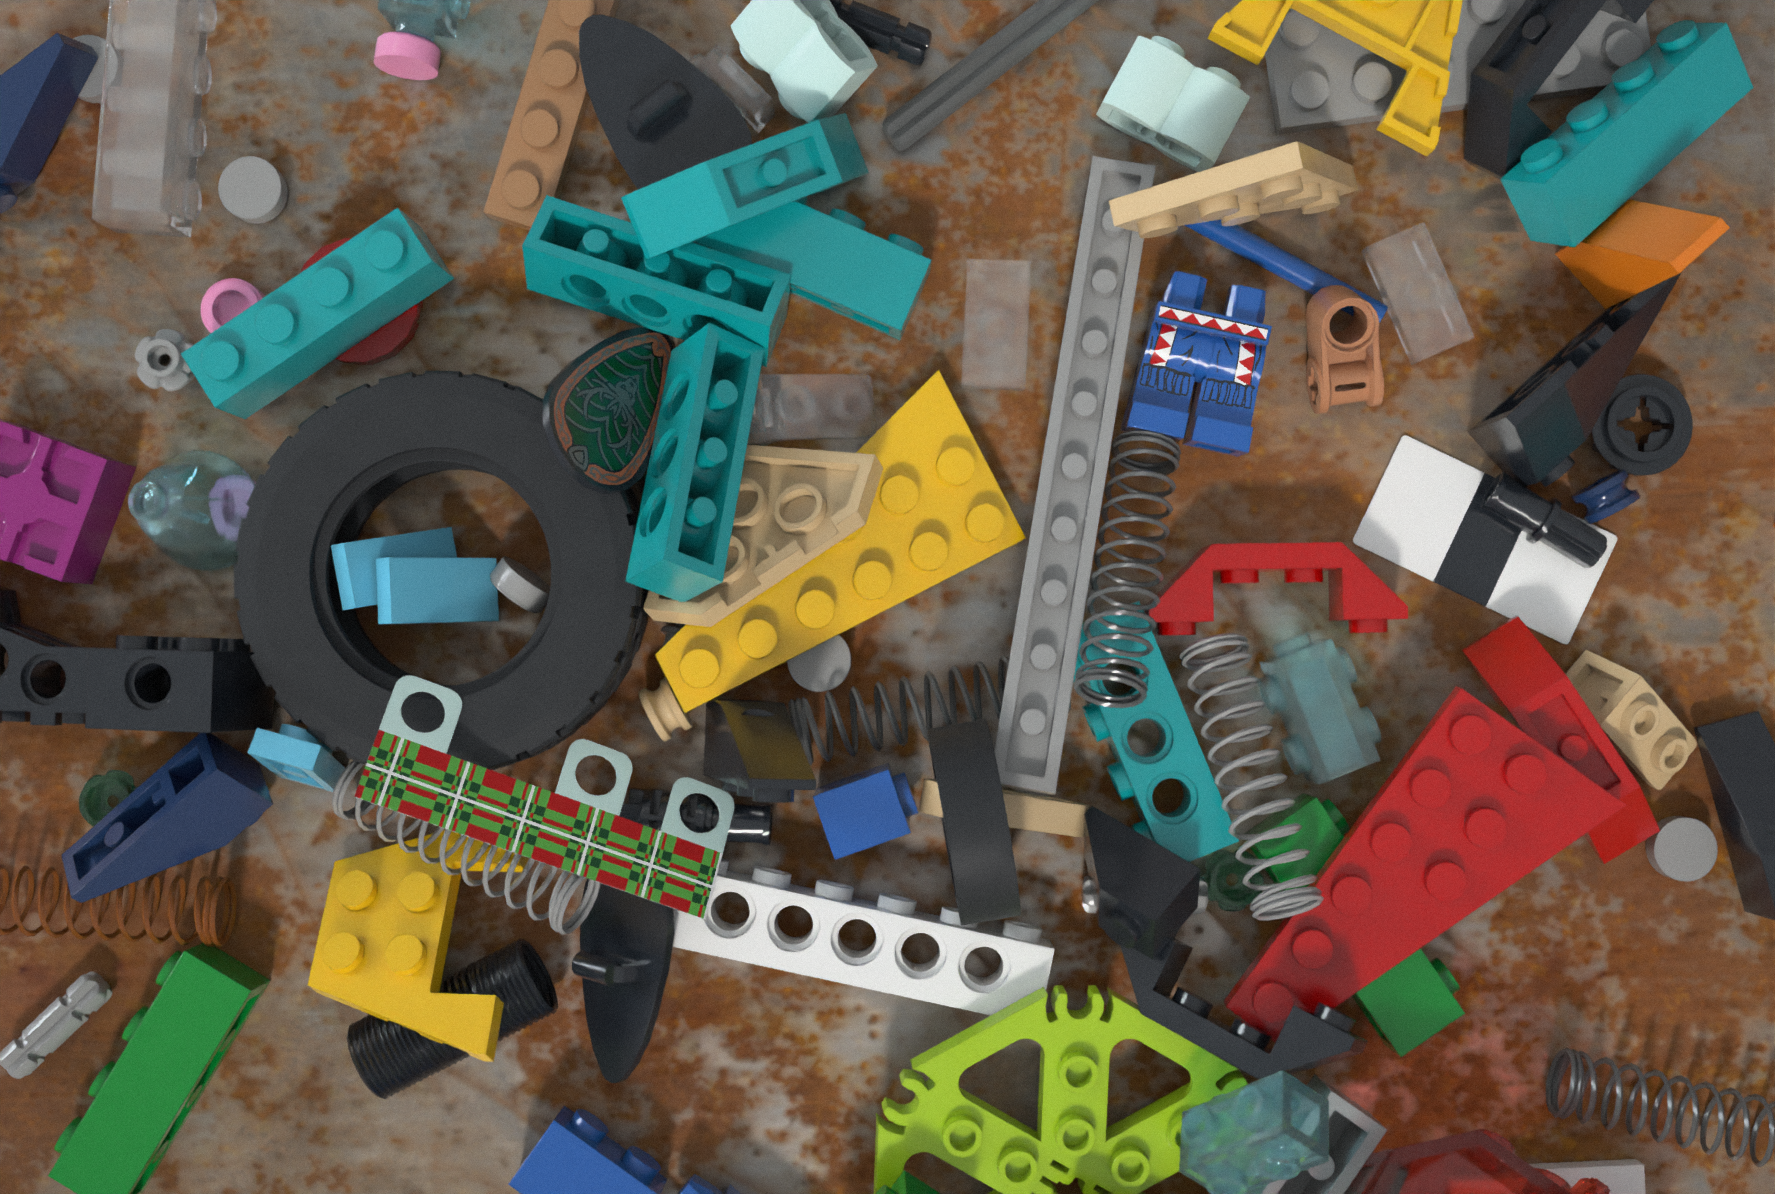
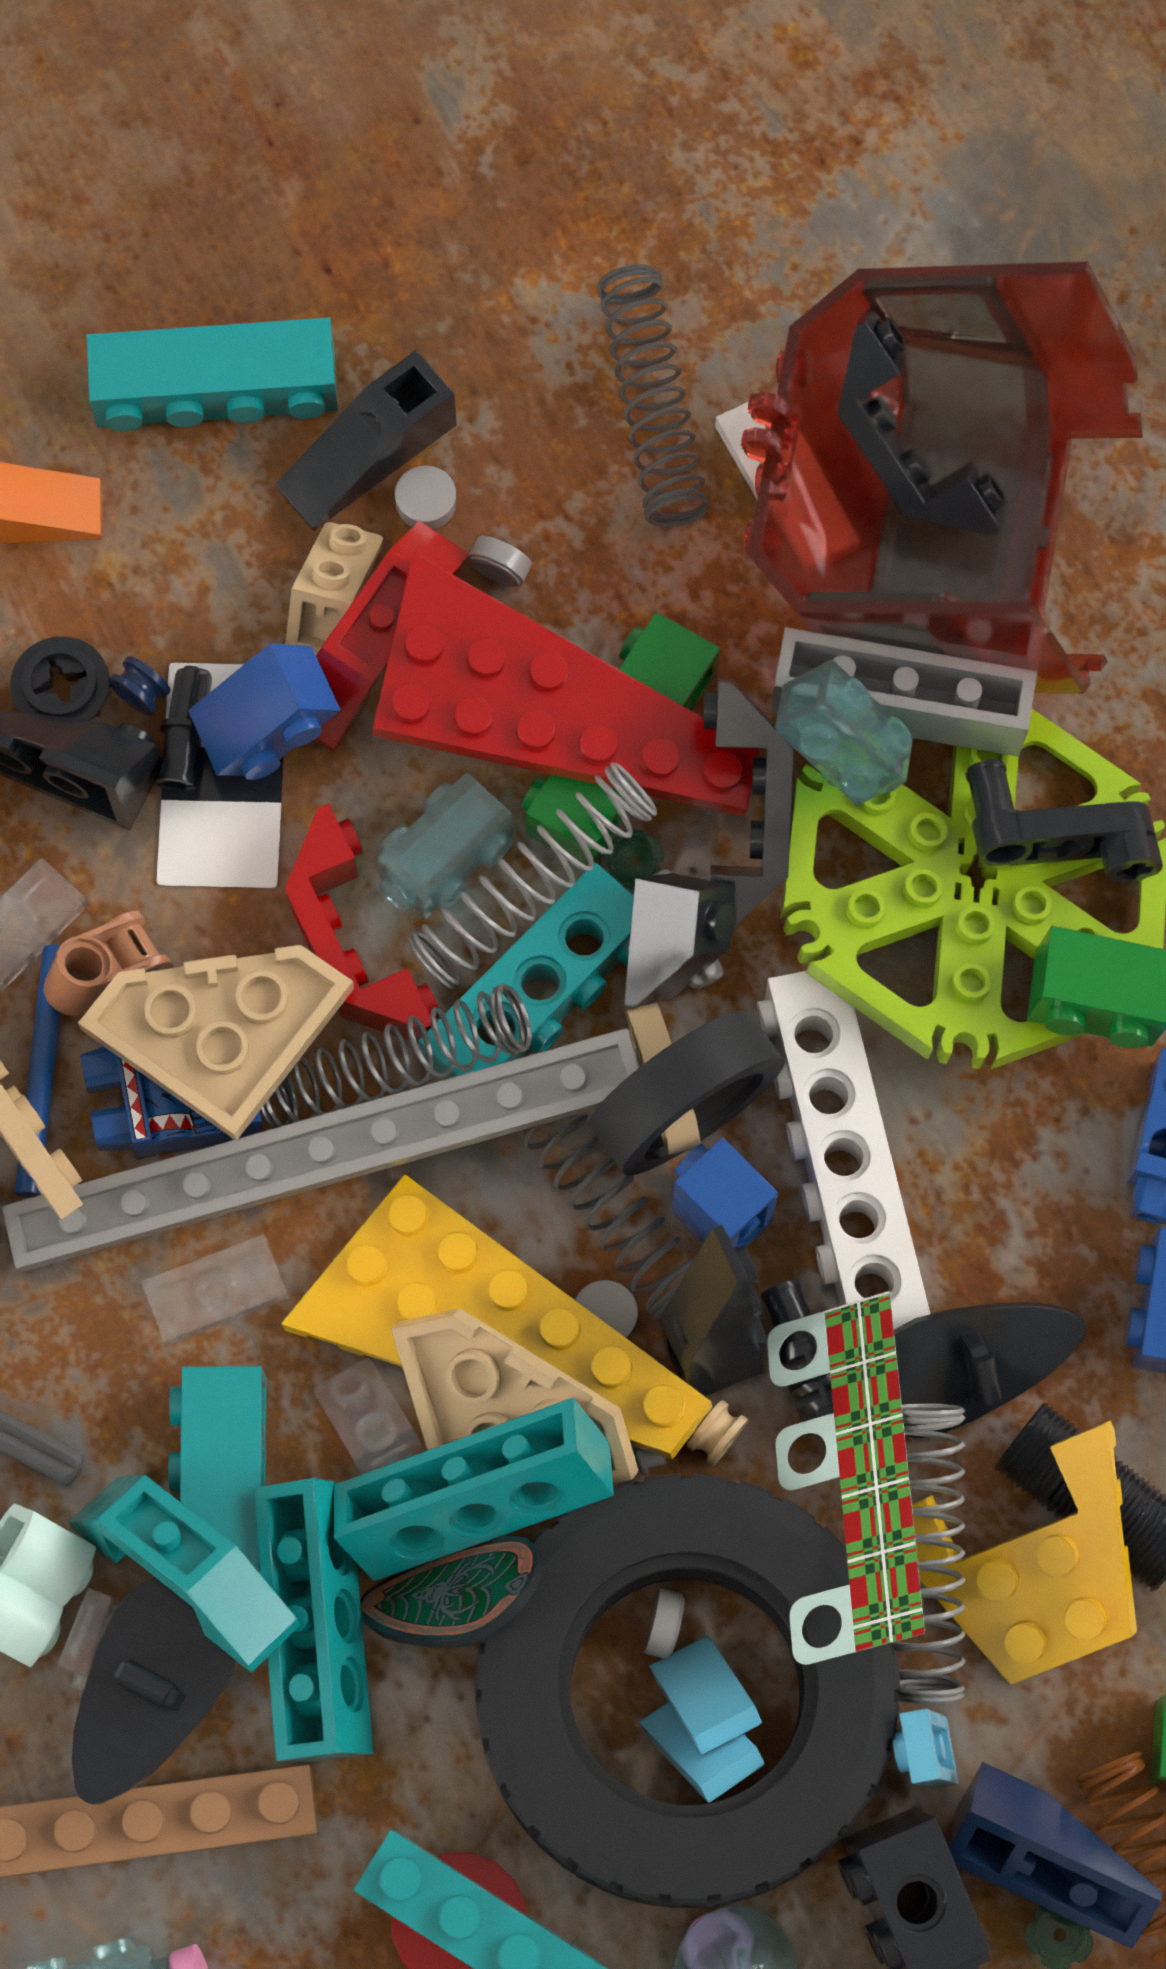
camera: 115 degrees left, 15 degrees down
none -> tan plate [78,945,354,1141]
none -> blue brick [188,644,341,780]
none -> light grey tile [467,536,532,587]

